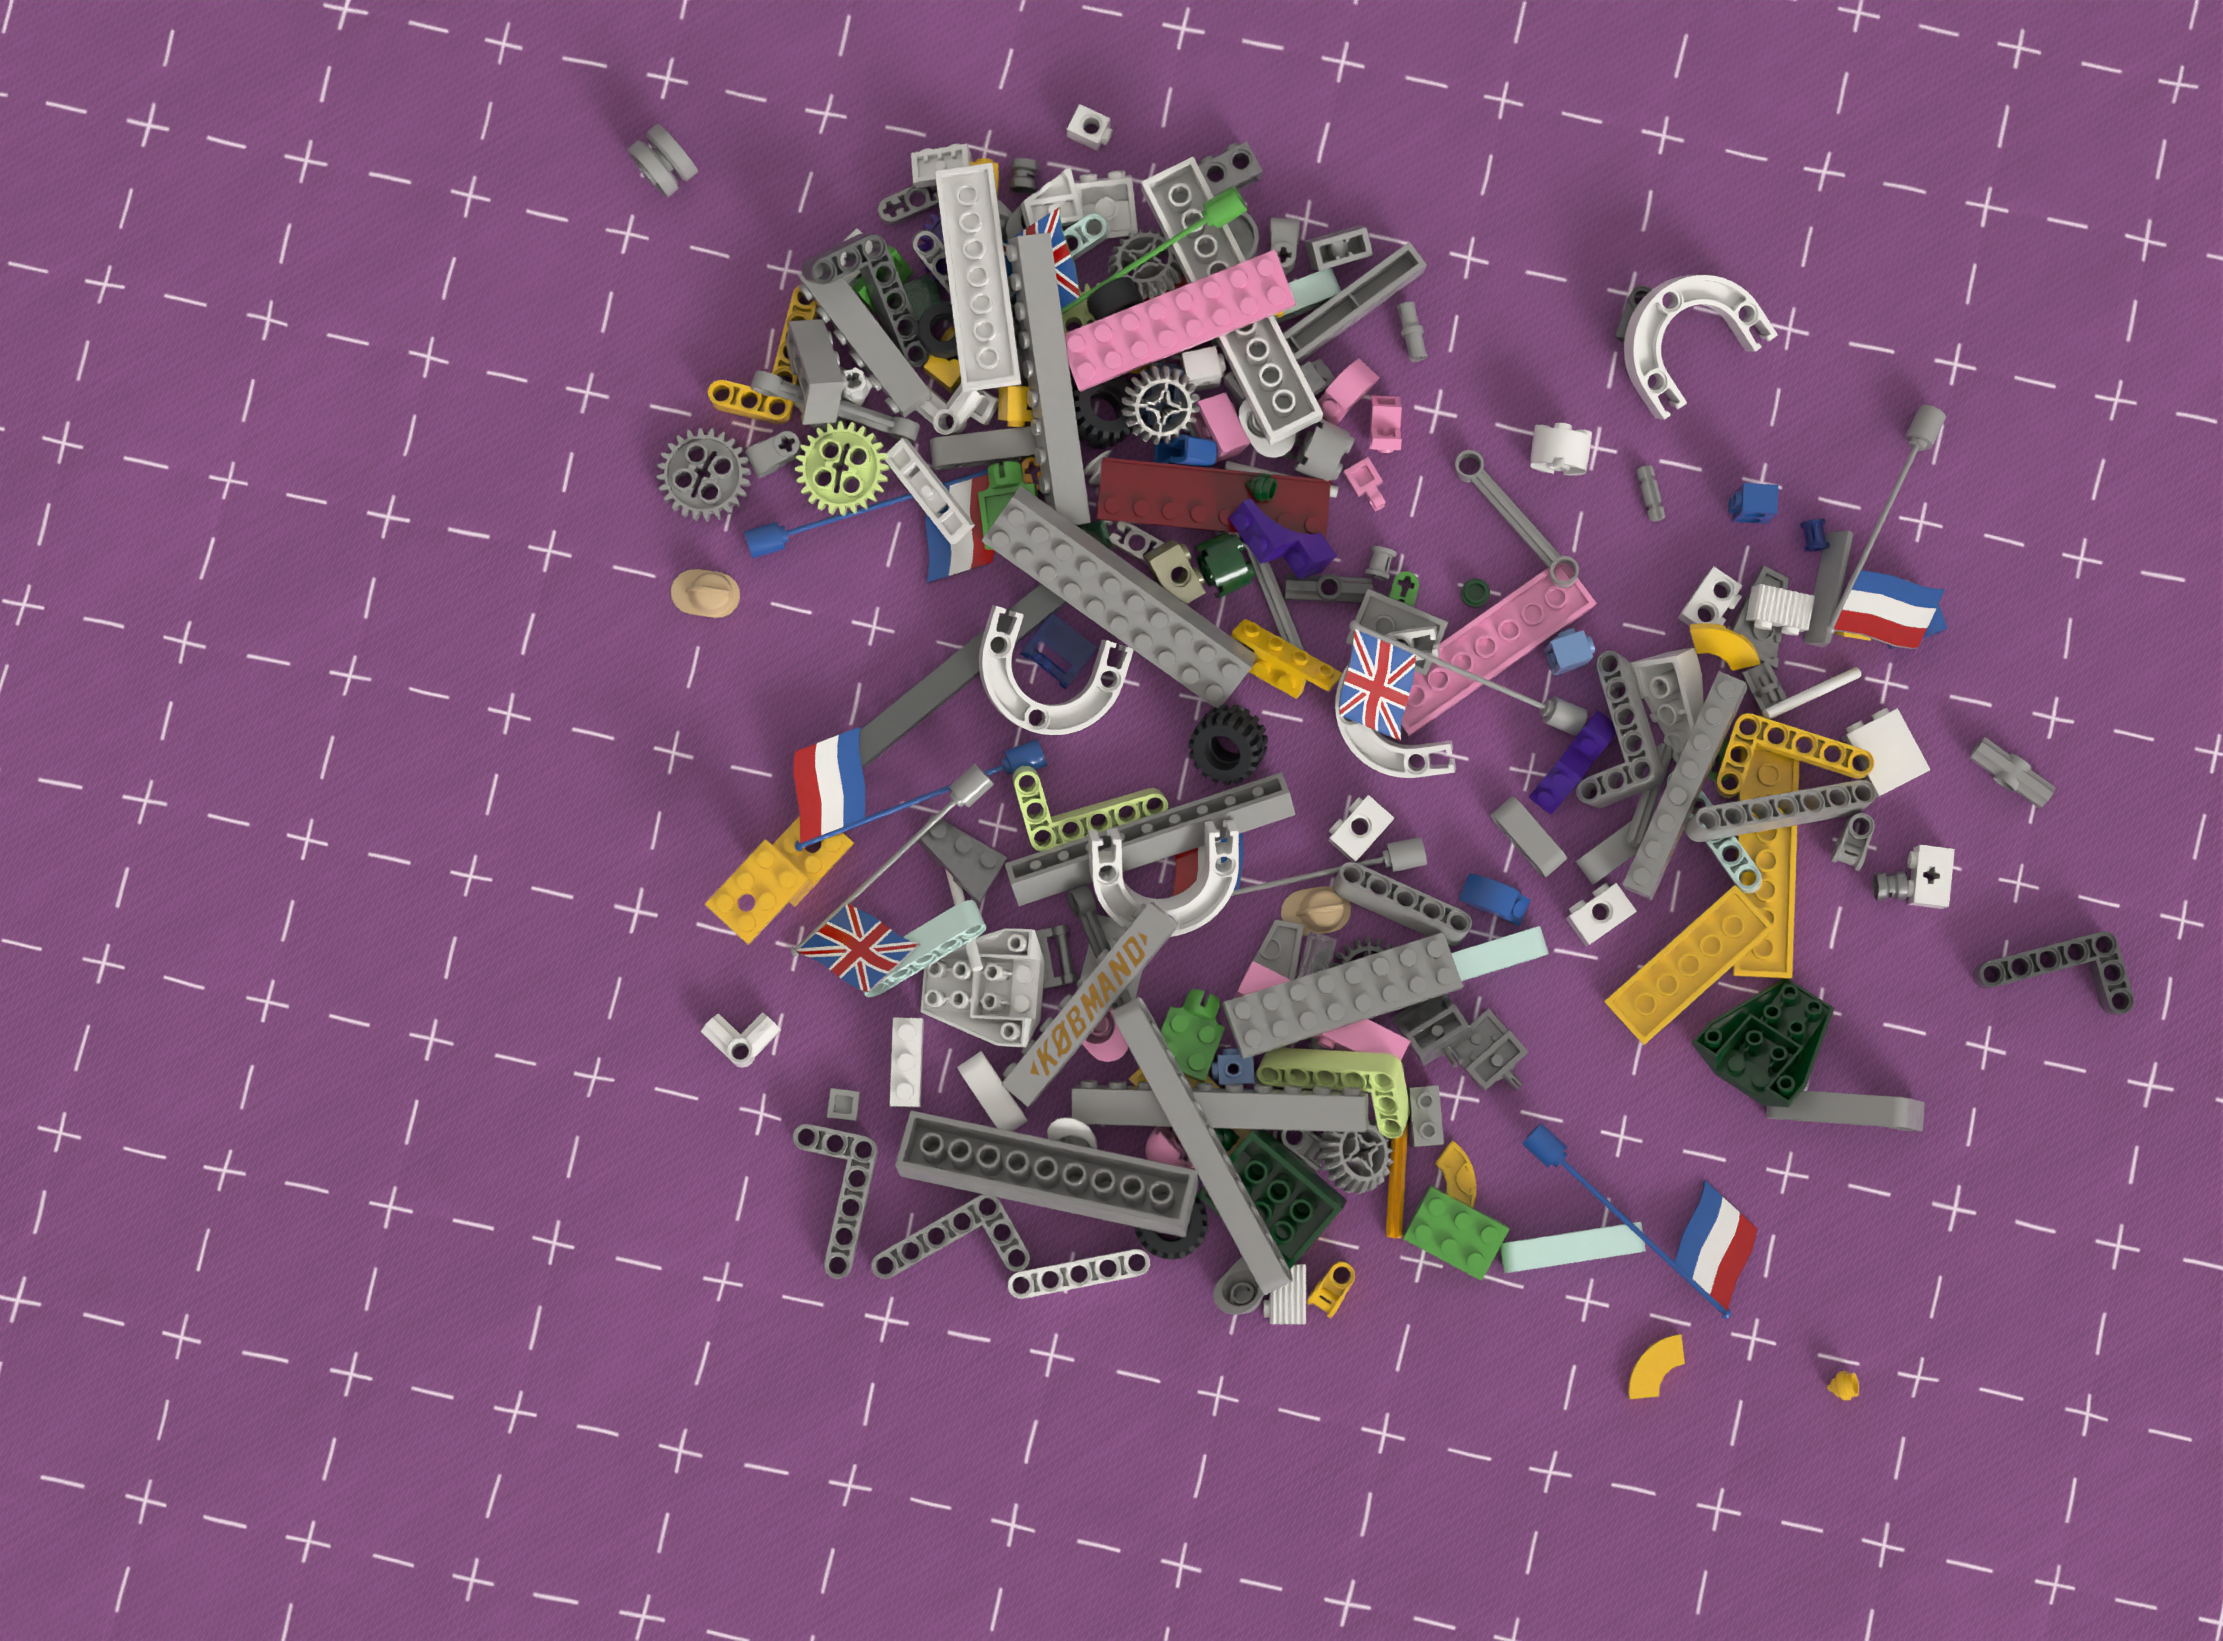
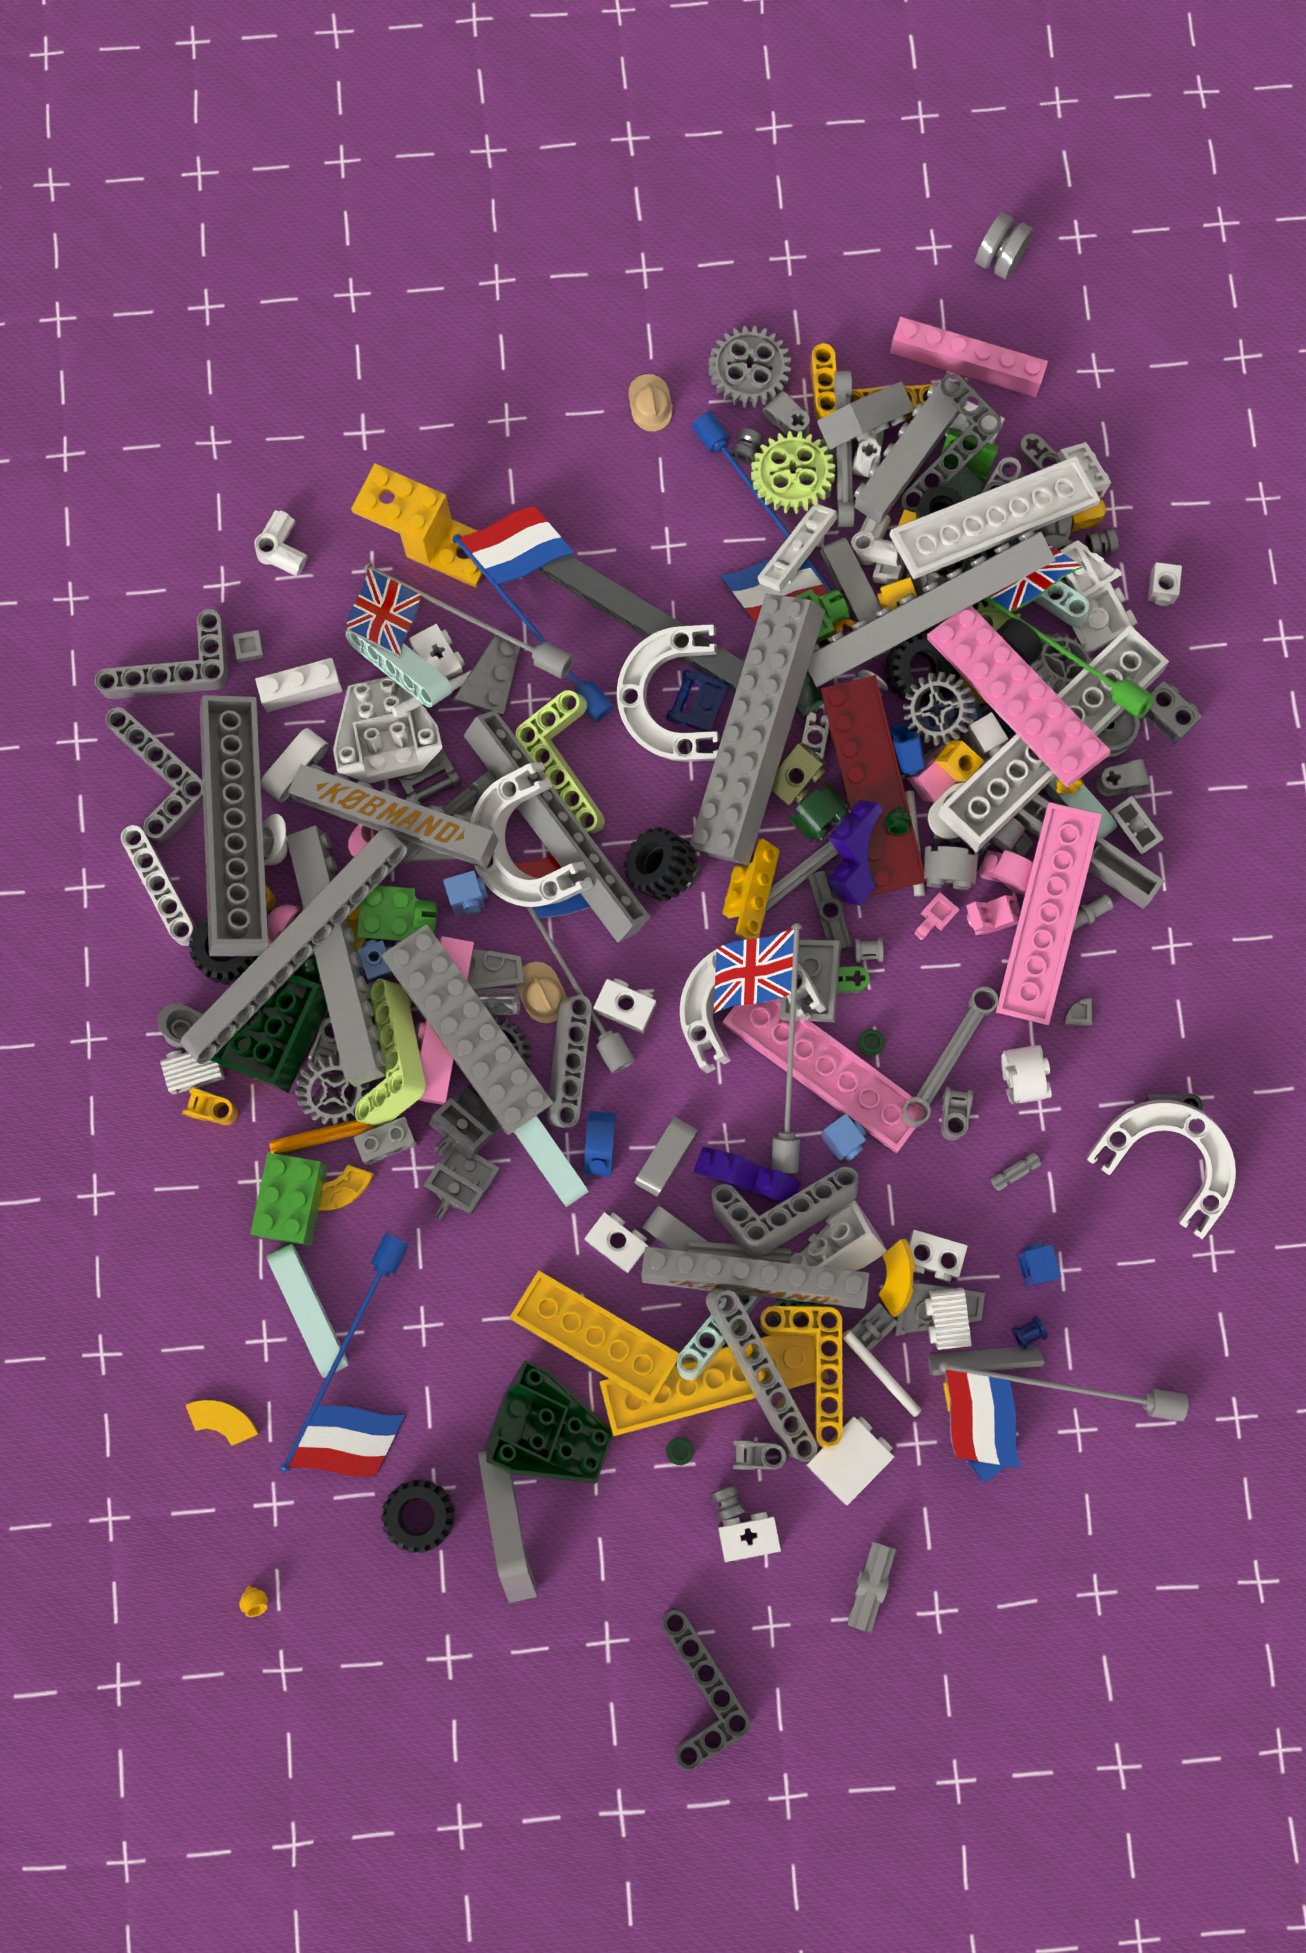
camera: 75 degrees right, 5 degrees down
none -> black tyre [381,1480,455,1553]
none -> white brick [409,624,465,681]
none -> medium blue brick [443,870,488,916]
none -> dark green plate [666,1437,694,1465]
none -> flat silver wheel [730,428,763,464]
none -> bright pink brick [890,317,1048,397]
none -> yellow brick [935,740,984,782]
none -> light grey piece [941,1087,973,1141]
none -> bright pink plate [996,802,1102,1025]
none -> light grey tile [1064,998,1092,1026]

